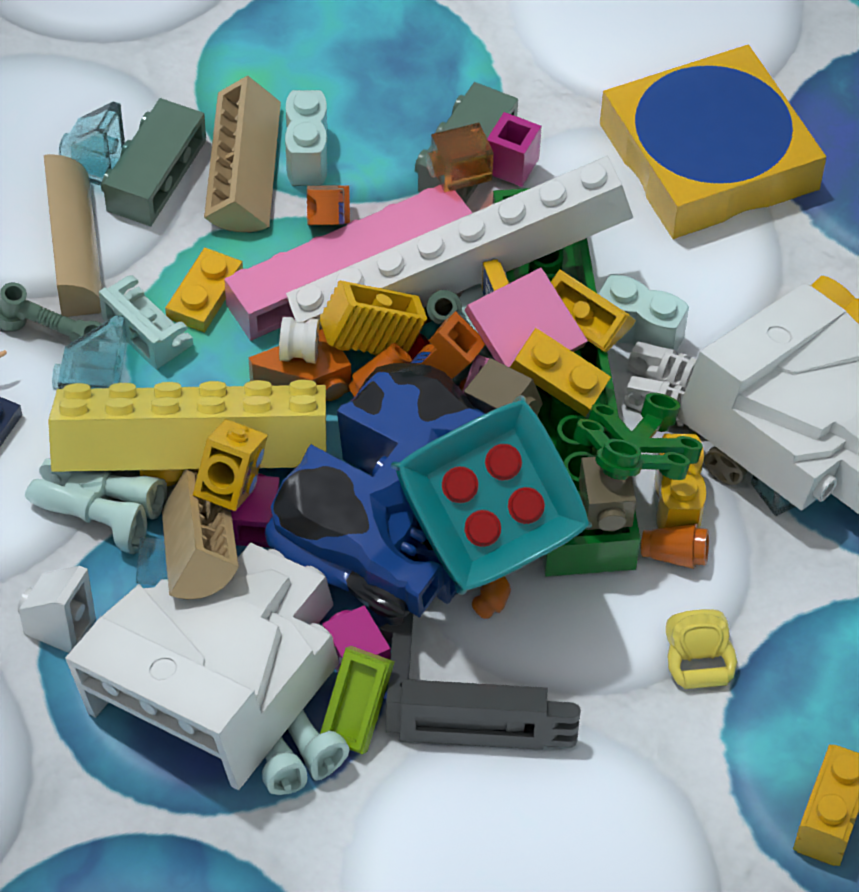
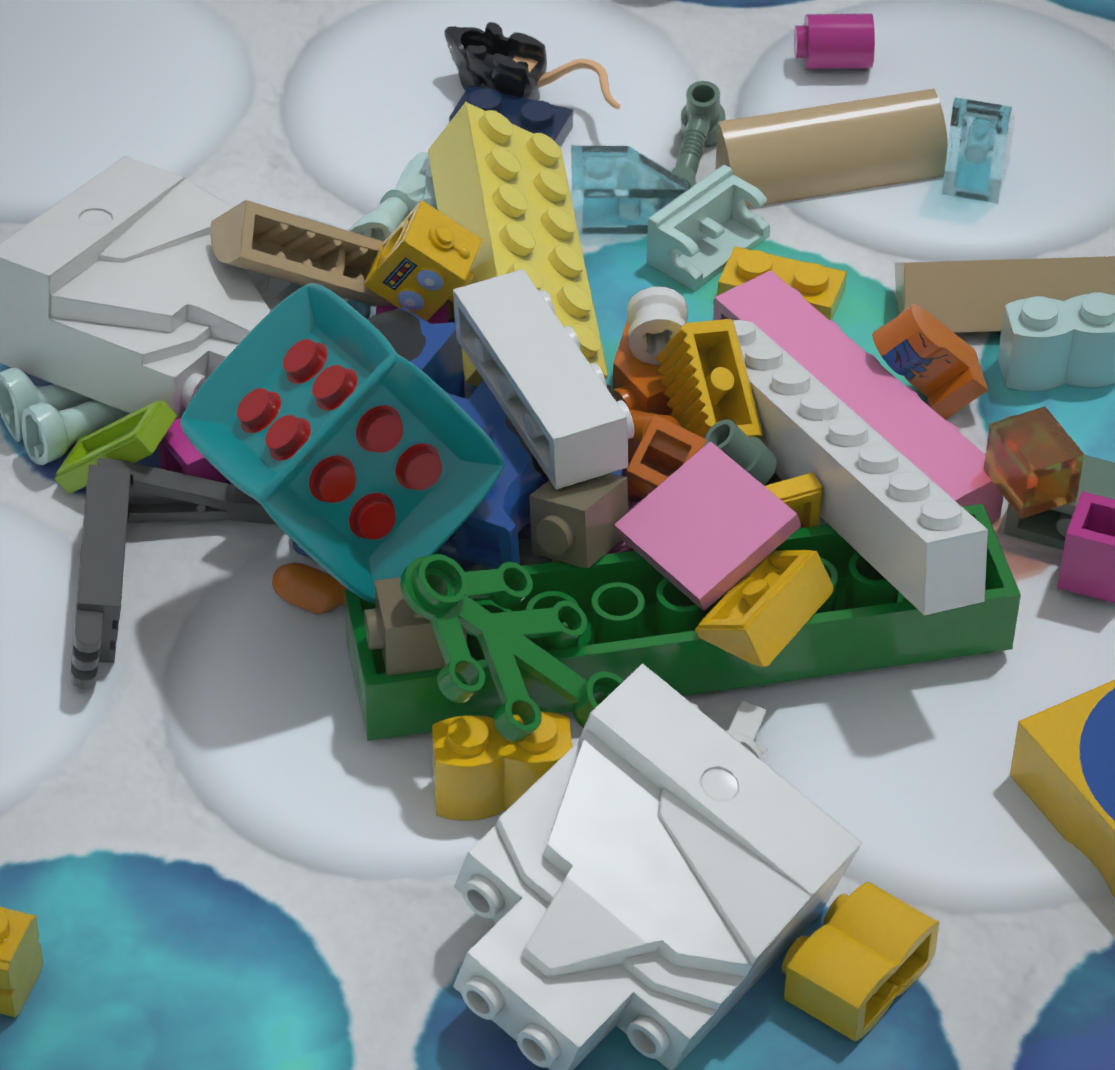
camera: 85 degrees right, 10 degrees down
white slope [18,566,96,653] -> none
sand green brick [101,98,206,227] -> none
yellow plate [510,327,611,417] -> none
light aqua brick [598,274,689,351] -> none
orange cone [641,524,709,569] -> none
light yellow piece [666,609,737,689] -> none
none -> white brick [453,269,634,490]

